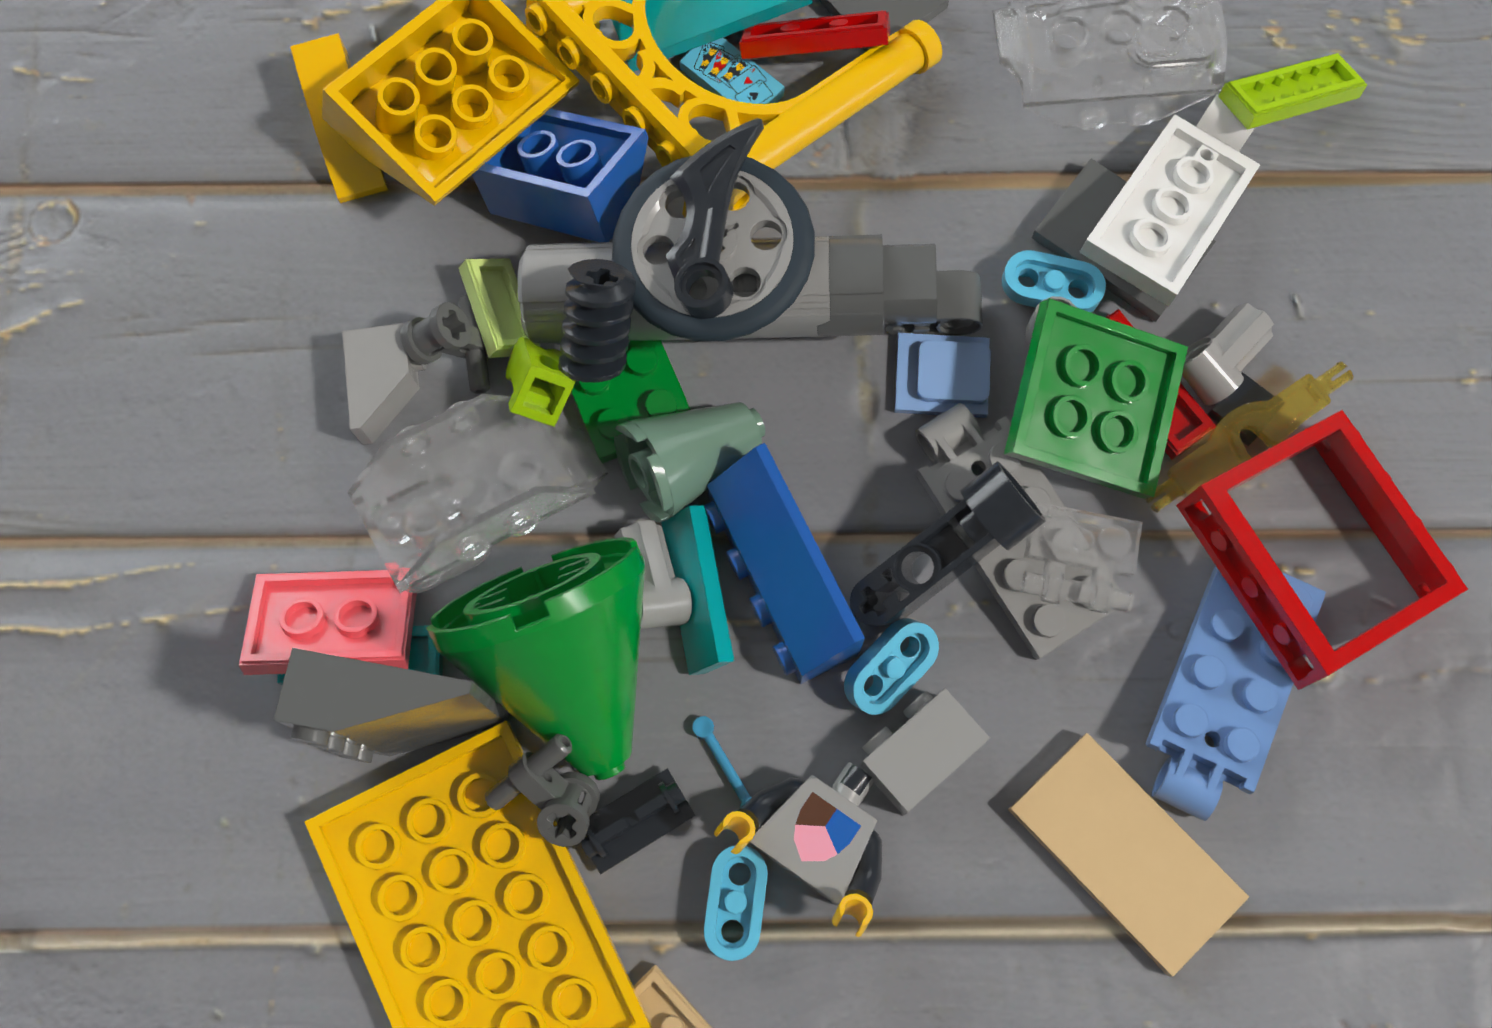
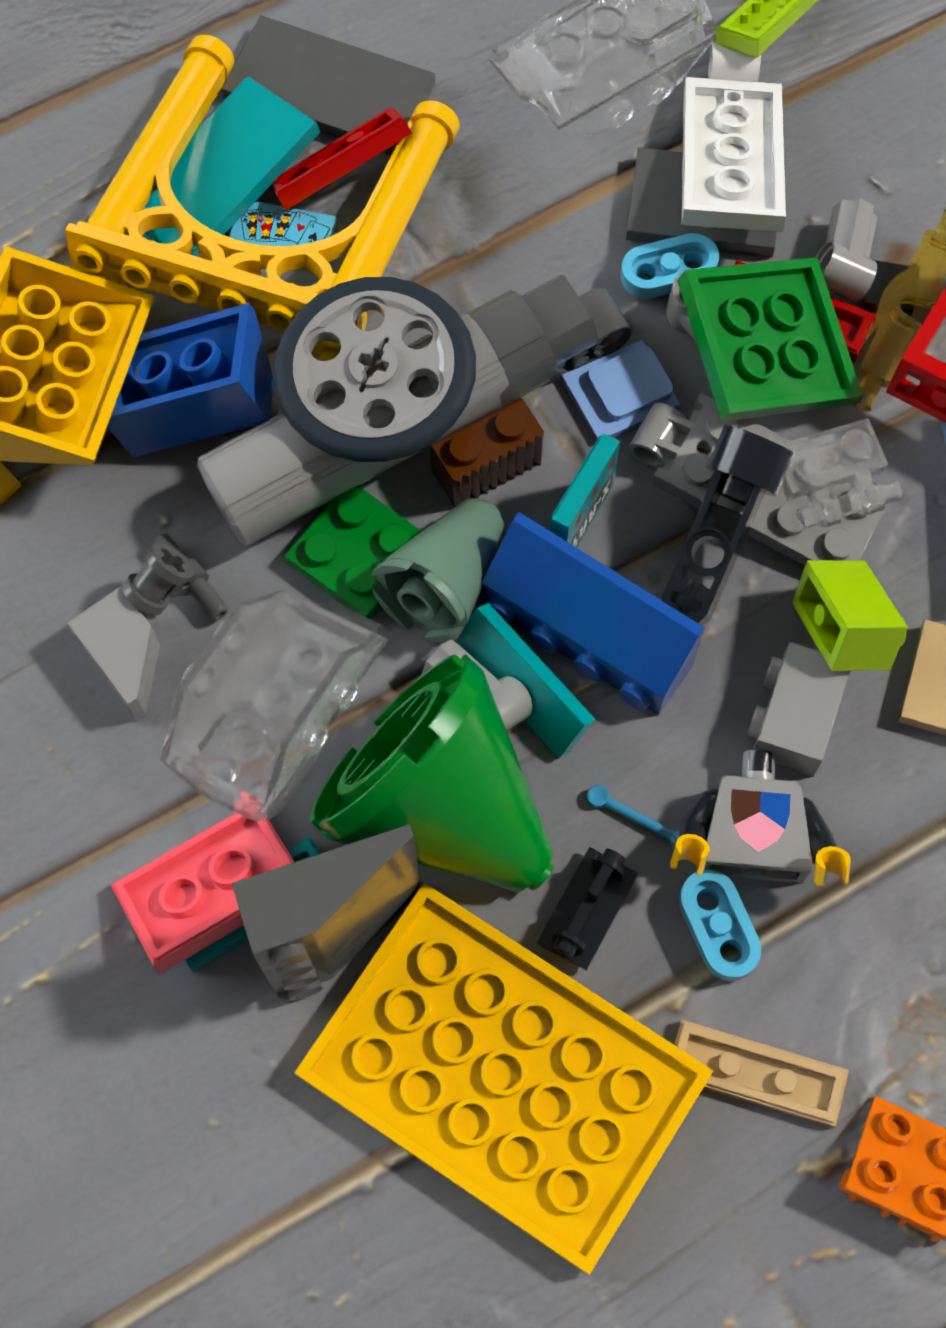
camera: 30 degrees left, 5 degrees down
yellowish green tile [458,258,540,358] -> none
dark grey piece [485,734,600,847] -> none
lime leg [506,337,576,427] -> none
black piece [558,259,636,383] -> none
black piece [666,118,764,319] -> none
medium azure plate [844,618,939,715] -> none
none -> reddish brown brick [430,398,544,507]
none -> teal tile [550,433,620,548]
none -> lime brick [792,560,908,671]

